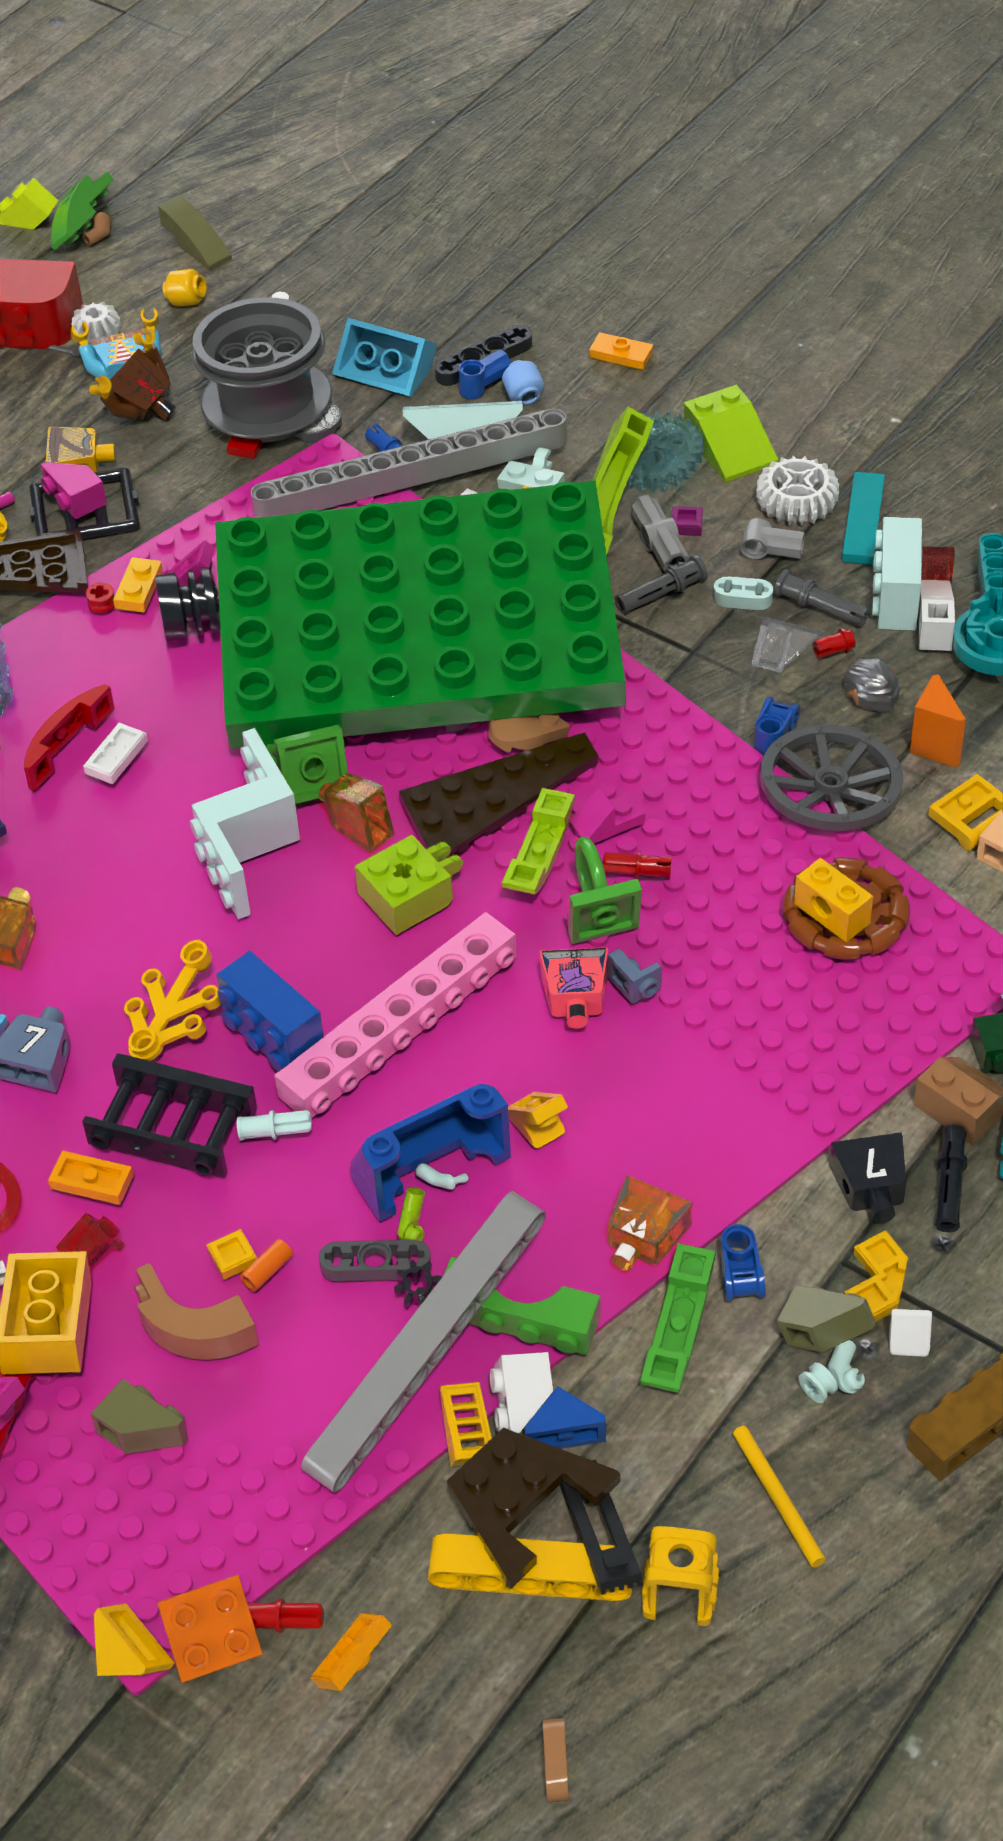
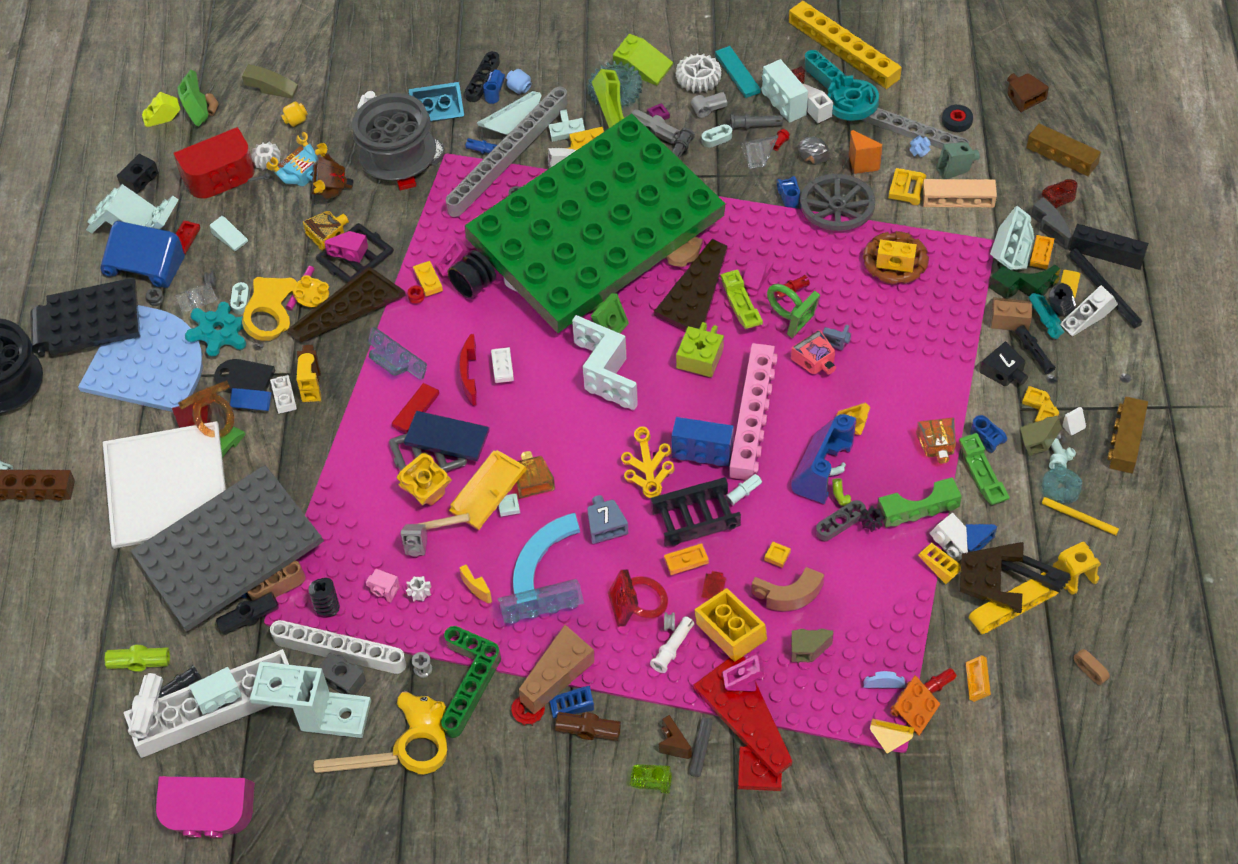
camera: 35 degrees left, 5 degrees up
orange axle [240,1239,293,1292] -> none
light grey beam [301,1191,546,1493] -> none
torso [319,773,395,853] -> none
light orange plate [589,332,653,370] -> none
none -> light blue tile [863,671,906,688]
none -> clear light blue plate [1042,466,1082,504]

